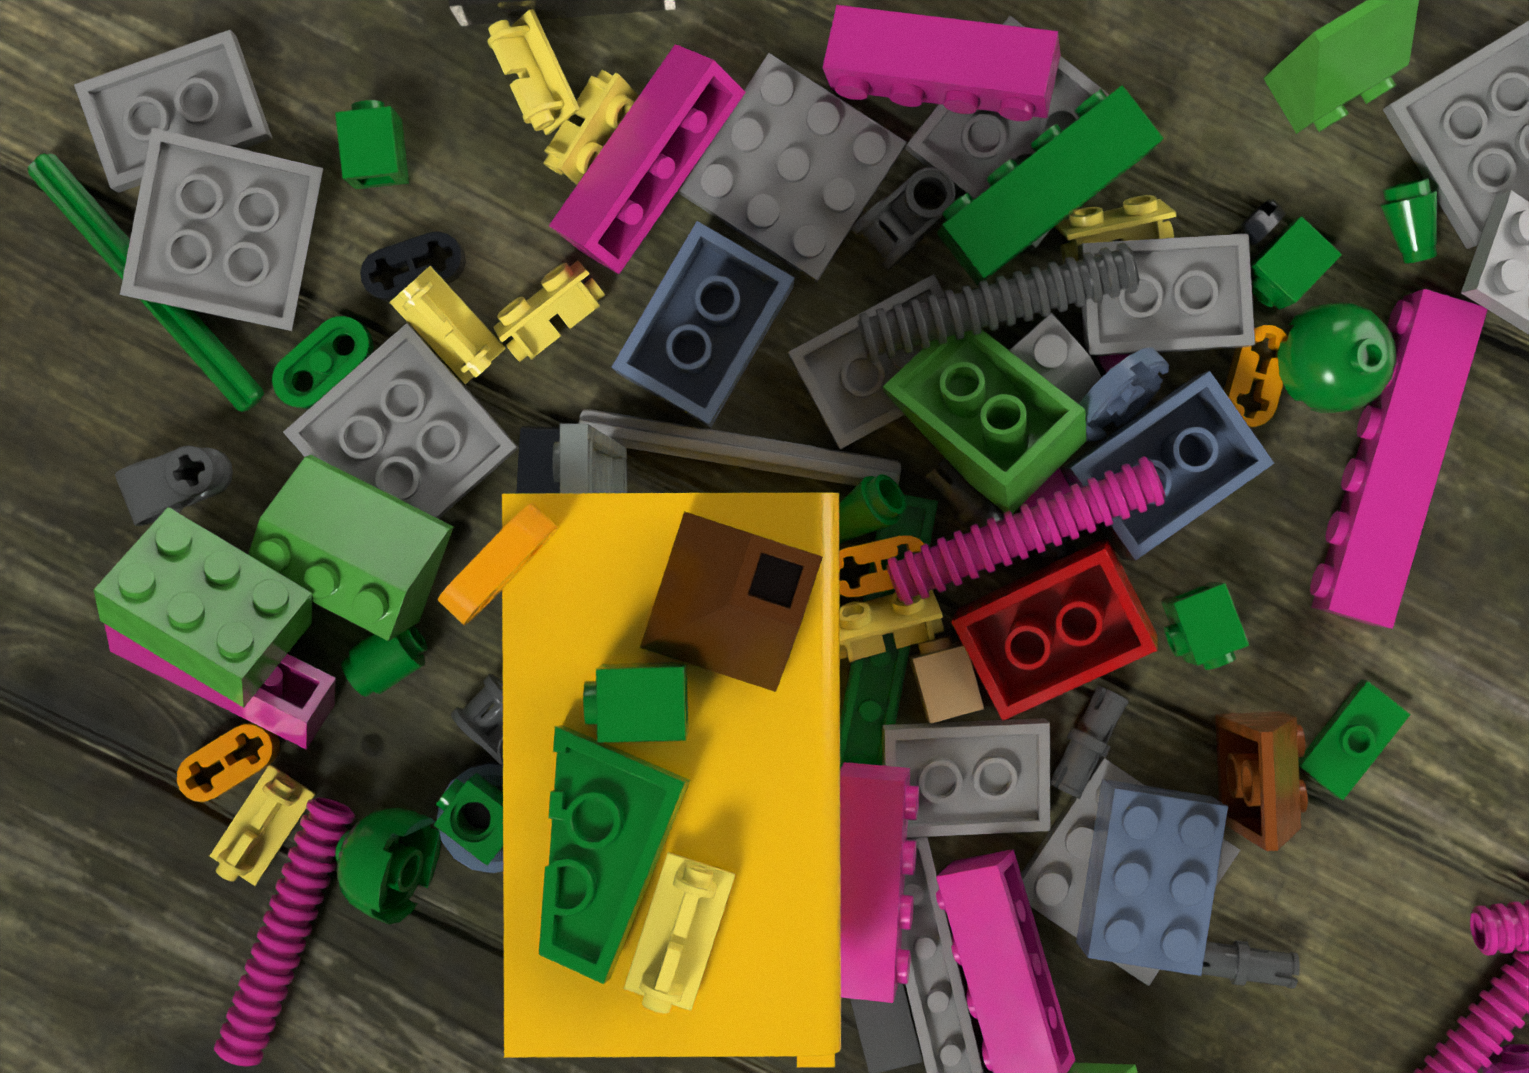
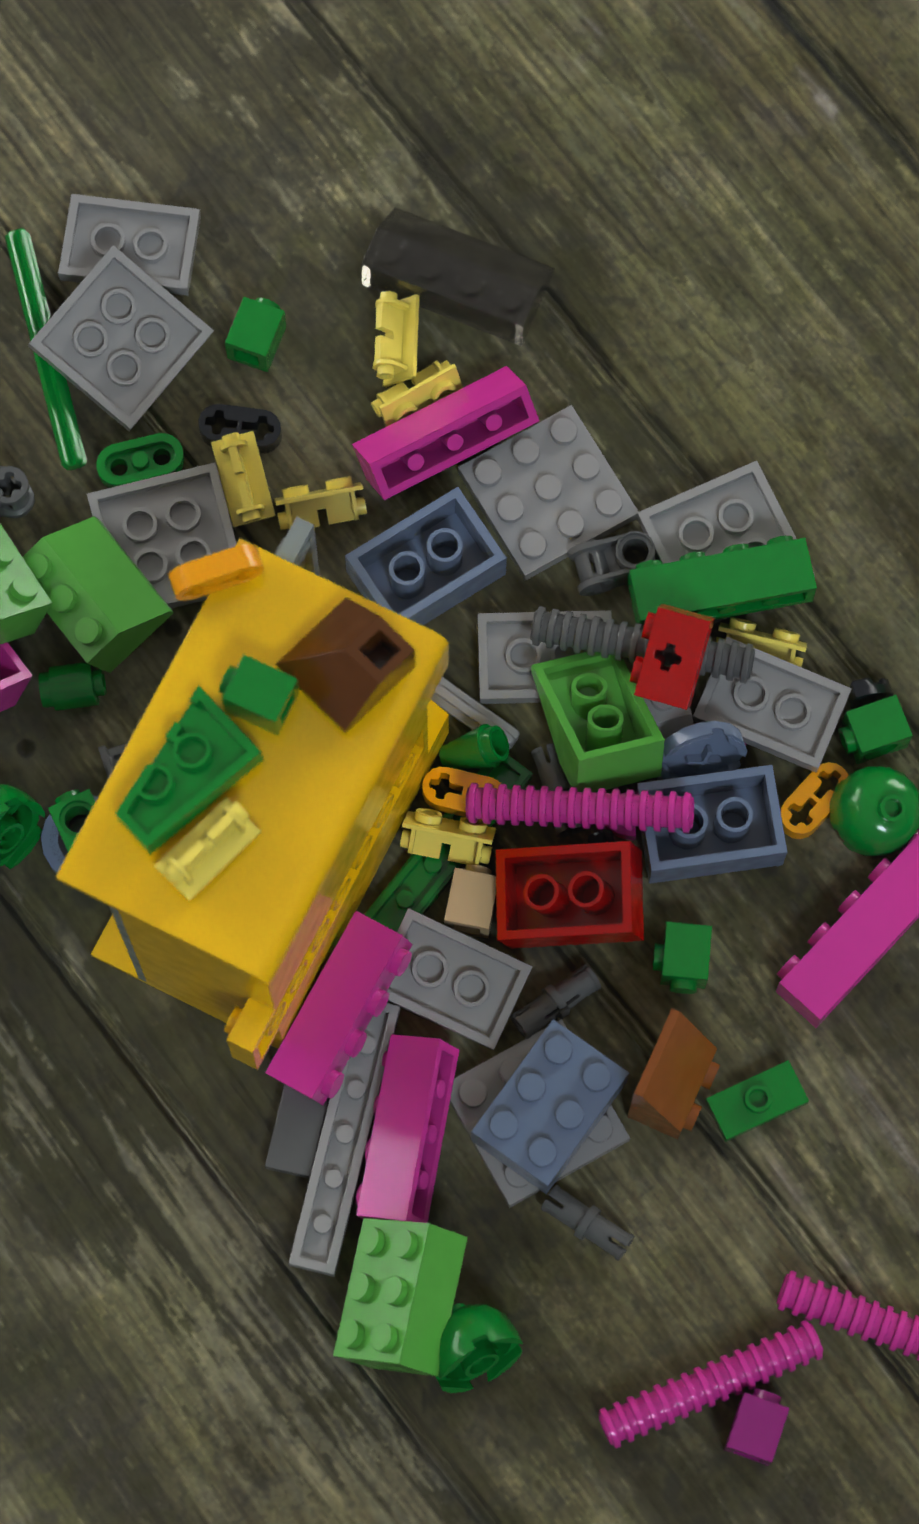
camera: 25 degrees right, 15 degrees down
dark pink brick [822,5,1061,121] -> none
none -> red brick [630,604,715,710]

